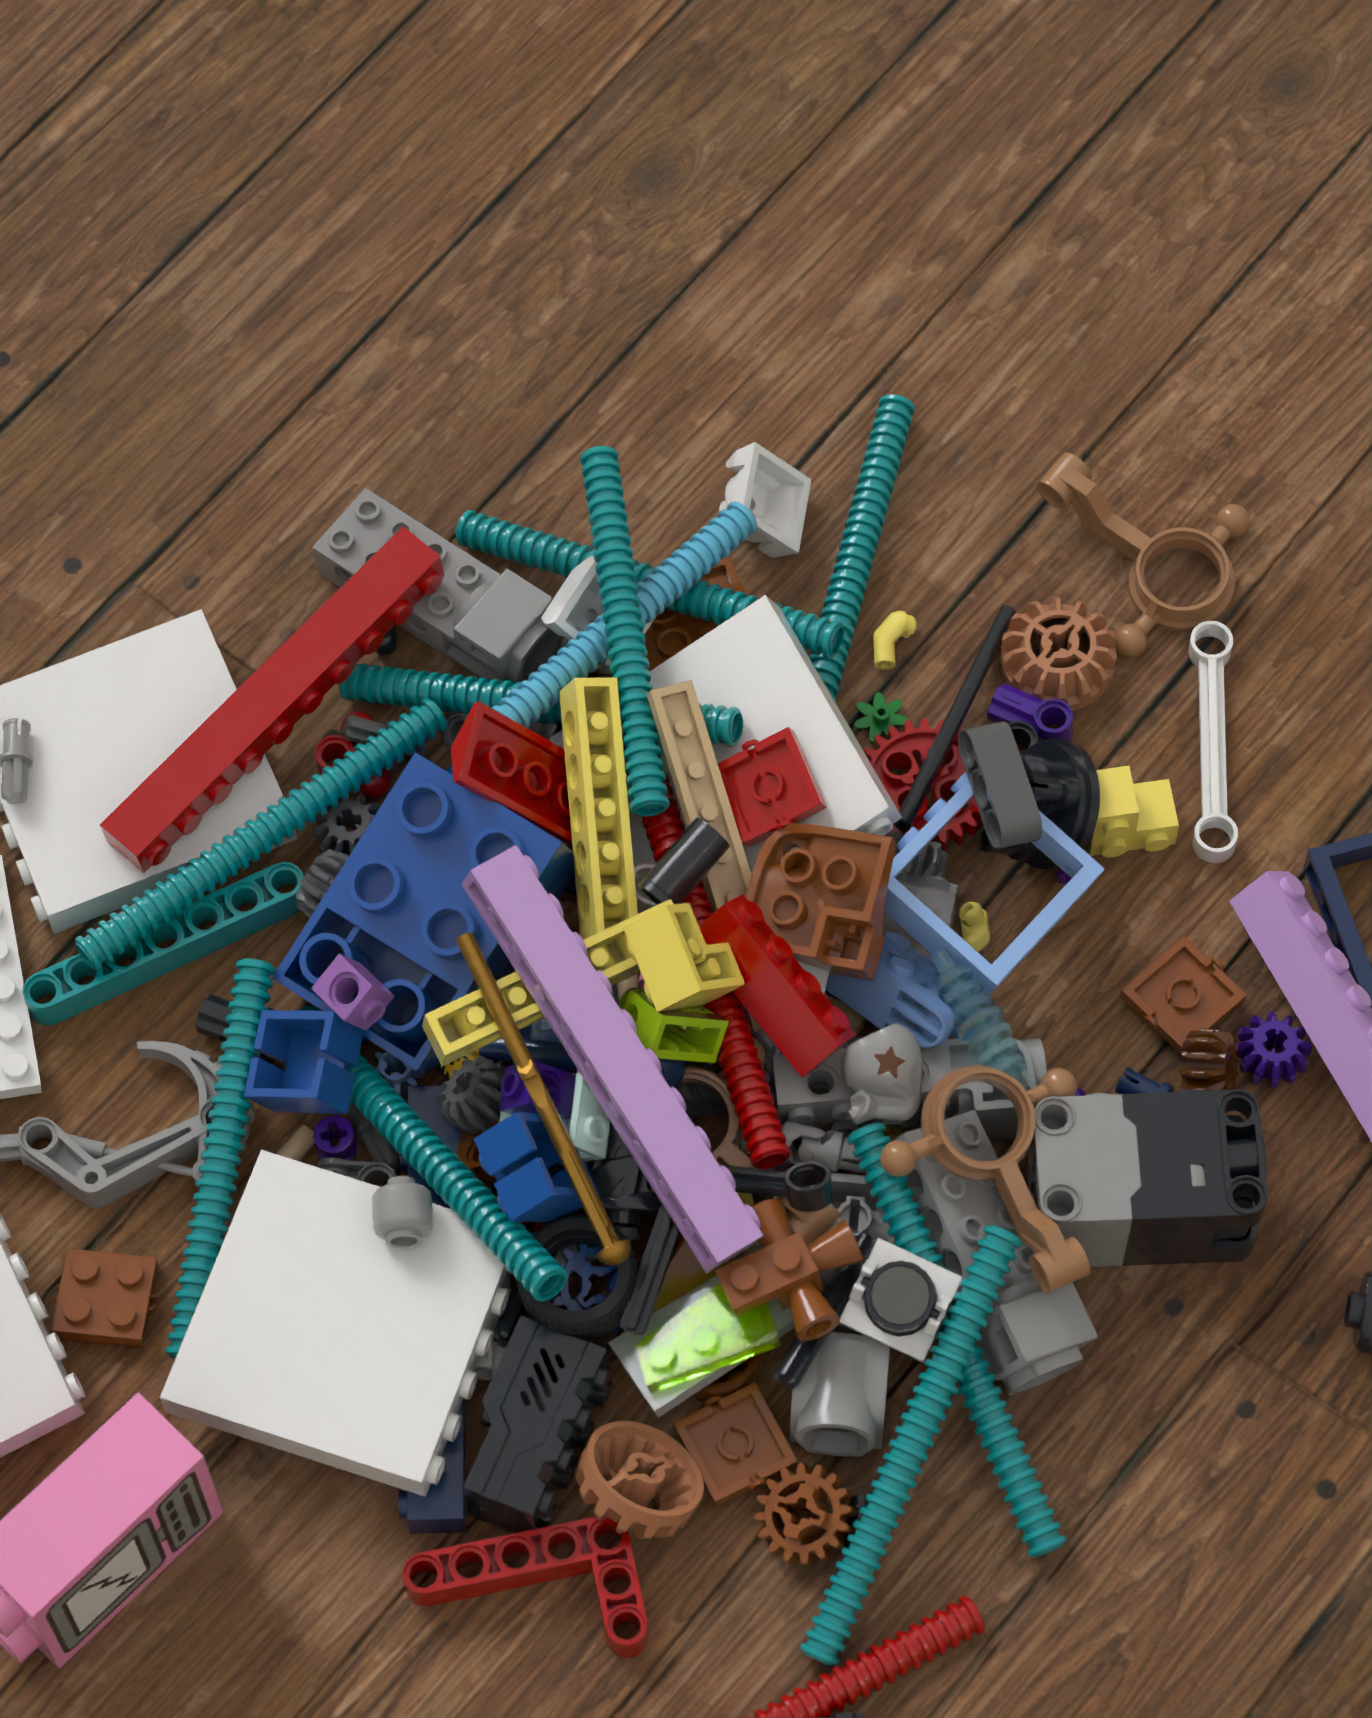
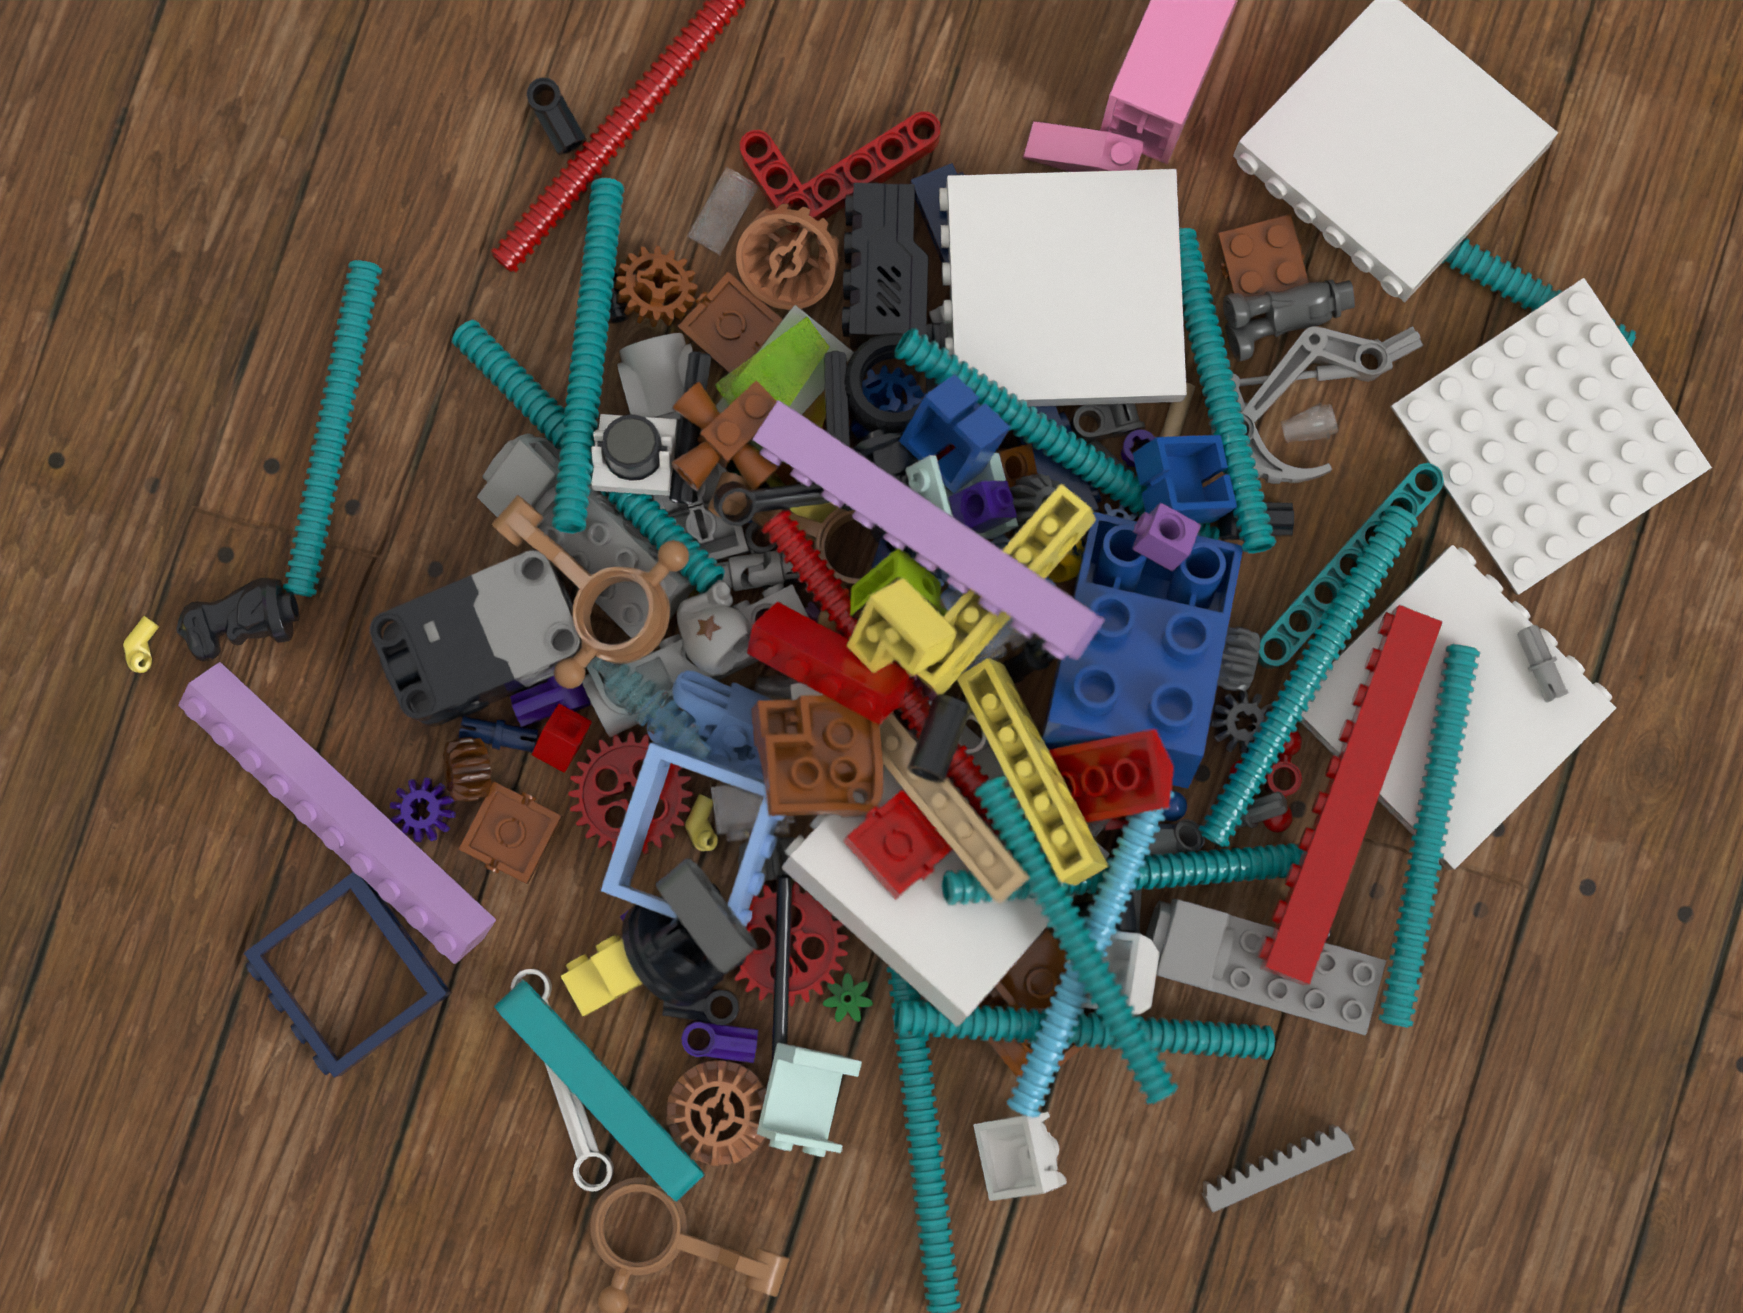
camera: 160 degrees right, 20 degrees up
light grey head [372,1176,433,1248] -> none
pearl gold bar [456,932,631,1266] -> none
light yellow arm [873,611,917,670] -> none
none -> teal piece [283,260,382,597]
none -> teal beam [494,979,705,1202]
none -> red brick [531,703,593,773]
none -> red gear [568,732,694,855]
none -> clear slope [687,167,759,255]
none -> light aqua panel [756,1042,862,1157]
none -> bright pink slope [1023,122,1144,172]
none -> light grey gear [1202,1124,1354,1213]
none -> dark grey piece [1223,279,1355,362]
none -> clear cone [1281,402,1339,443]
none -> teal piece [1378,644,1481,1028]

